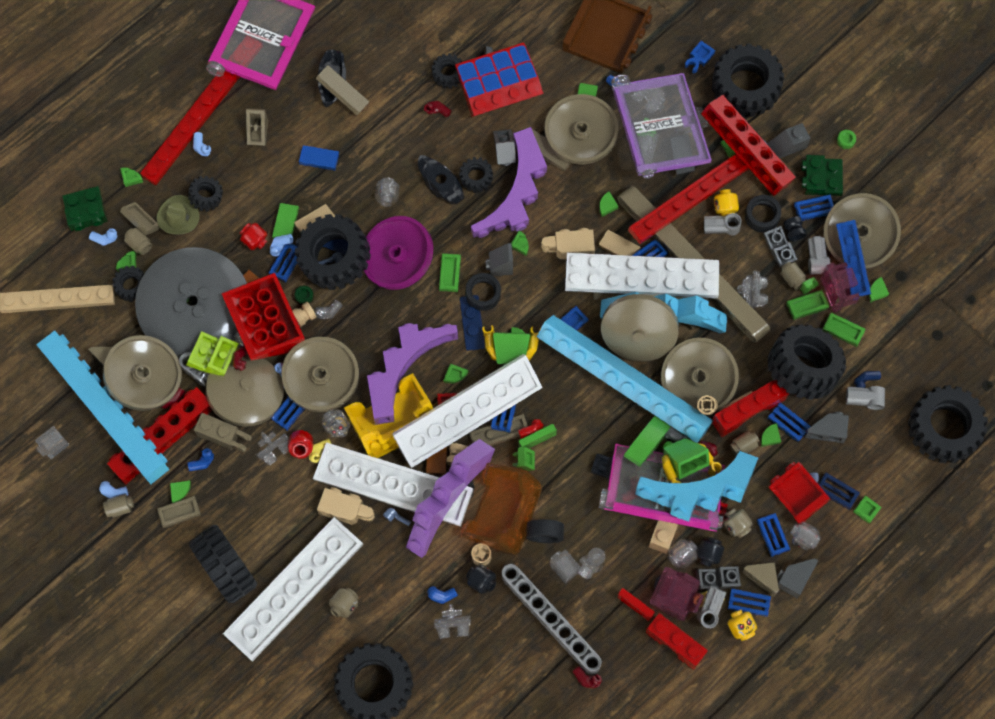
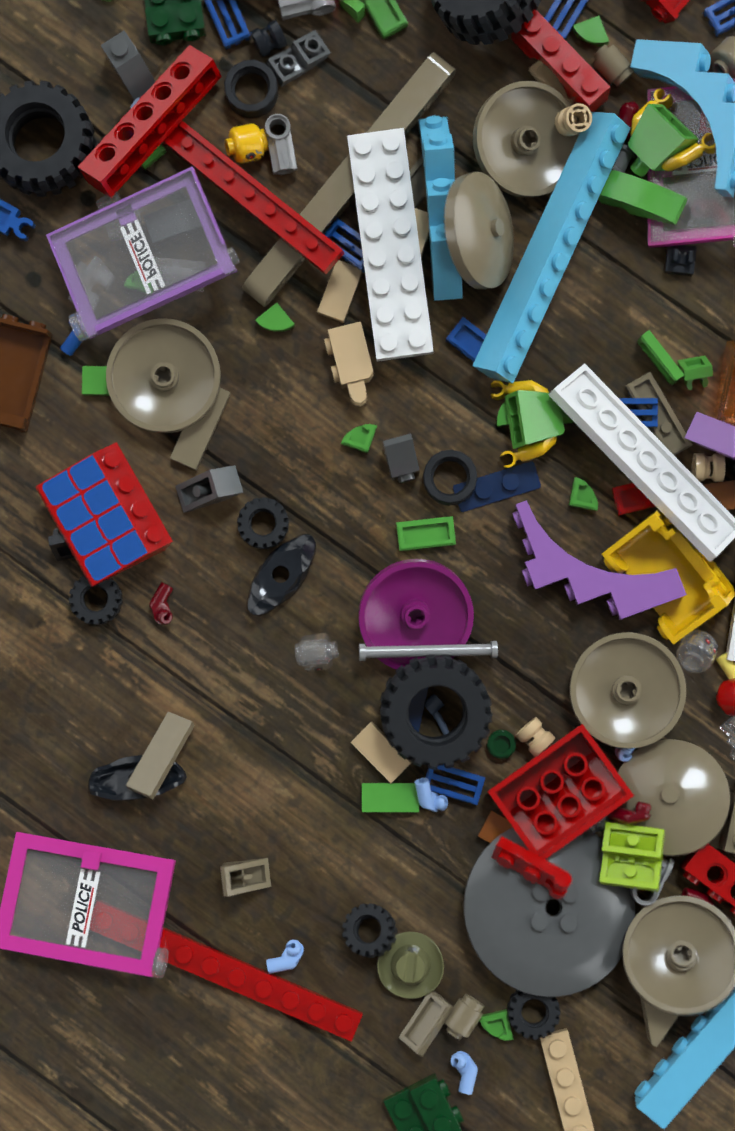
camera: 95 degrees left, 15 degrees up
bright green tile [120,168,143,187] -> none
red head [239,223,268,250] -> none
blue tile [271,397,304,431] -> none
blue tile [299,145,339,171] -> none
clear arm [314,300,343,319] -> none
medium lavender arch [471,127,547,238] -> none
red arm [518,419,544,439] -> none
clear hips [737,271,768,308] -> none
dark tan brick [780,262,806,291] -> none
none -> light grey bar [359,641,498,661]
none -> red plate [491,836,572,899]

